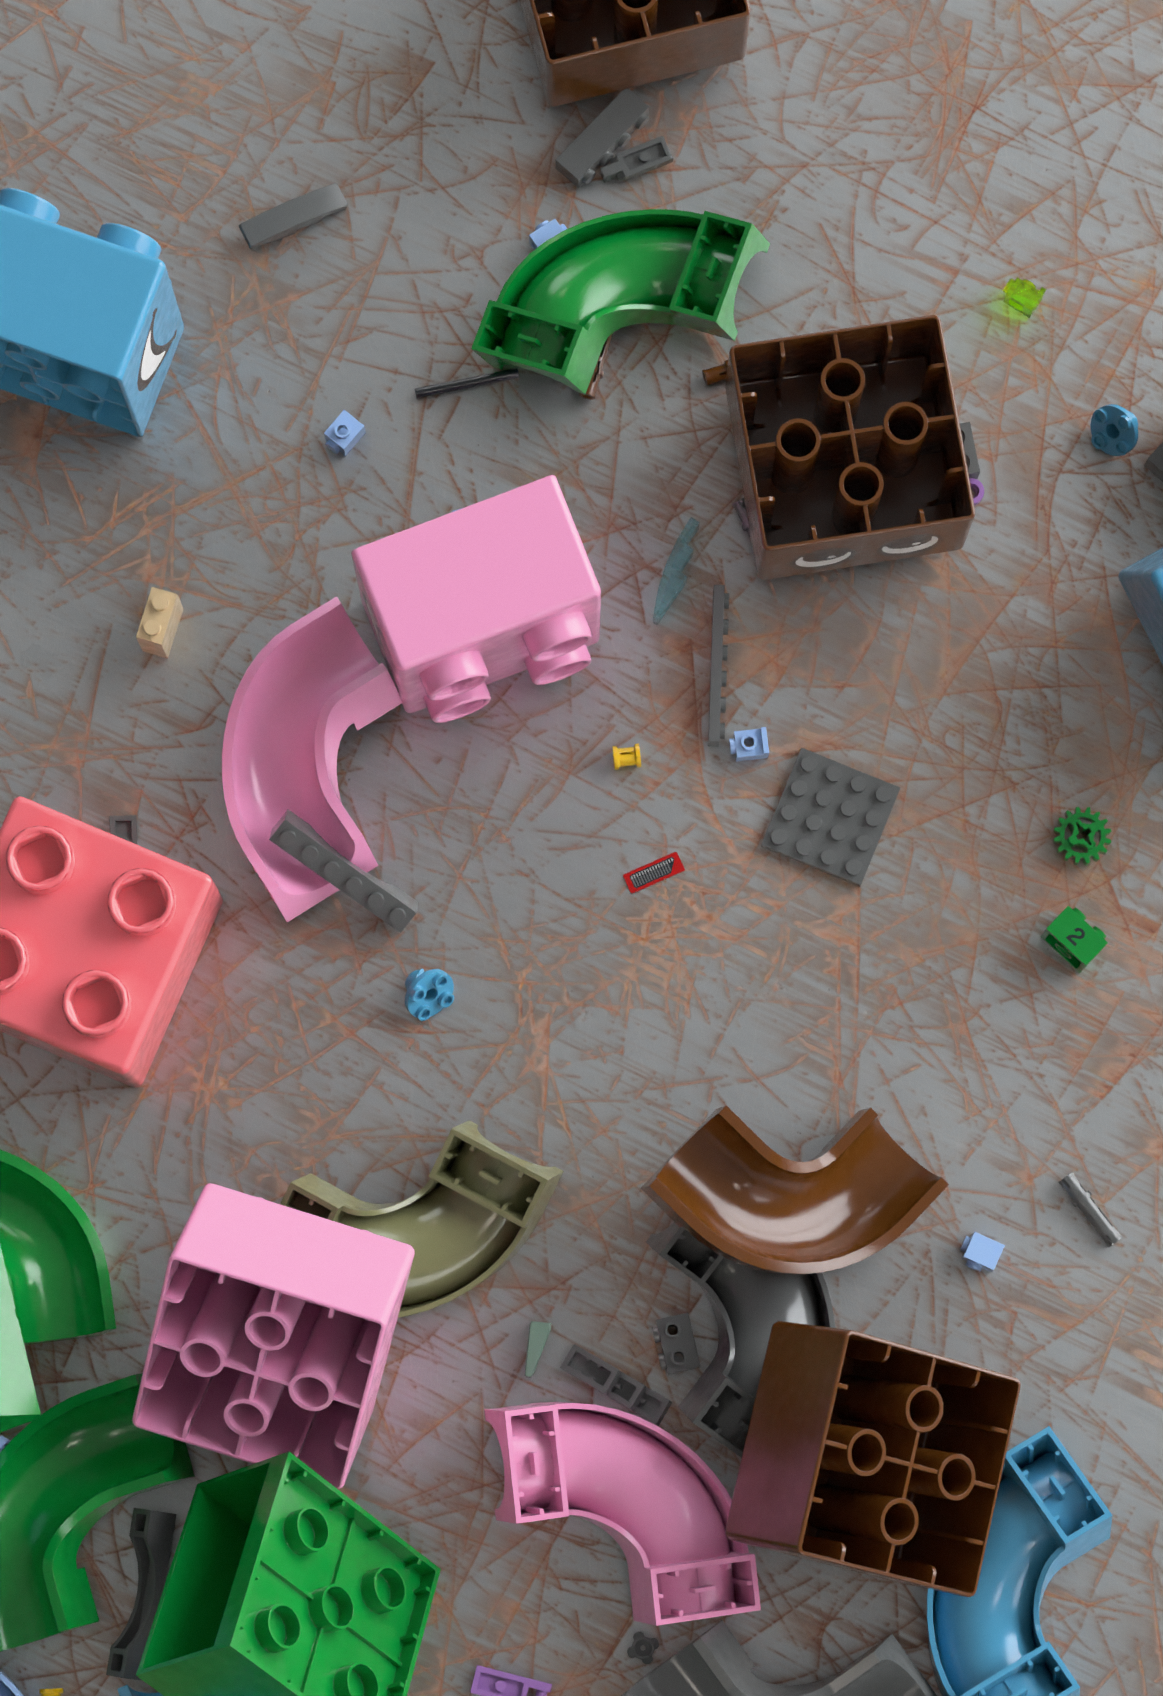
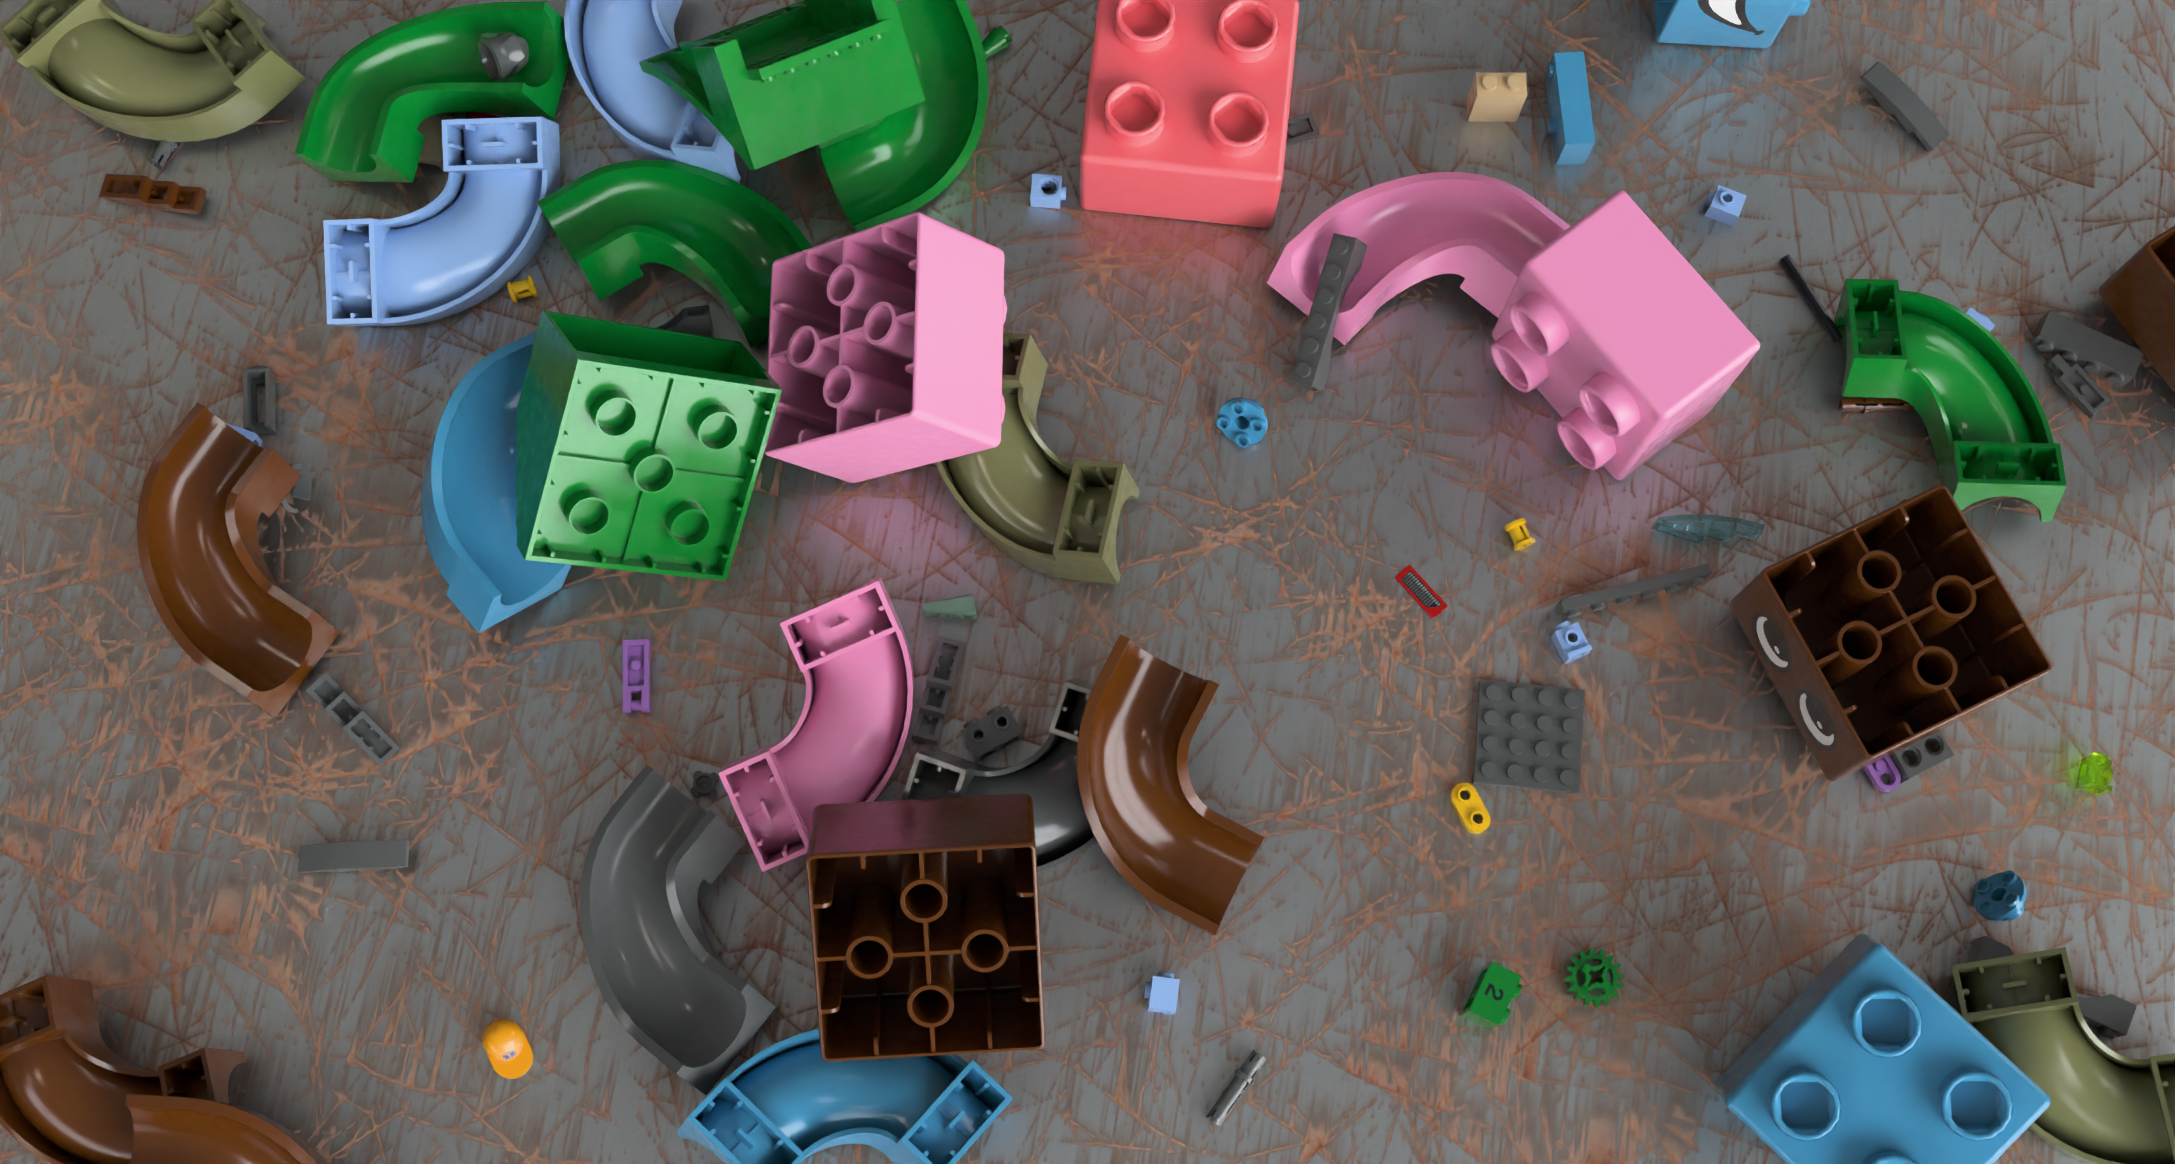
camera: 70 degrees right, 5 degrees down
none -> light blue brick [1030,173,1067,209]
none -> yellow plate [1450,783,1490,834]
none -> dark azure brick [1545,51,1595,165]

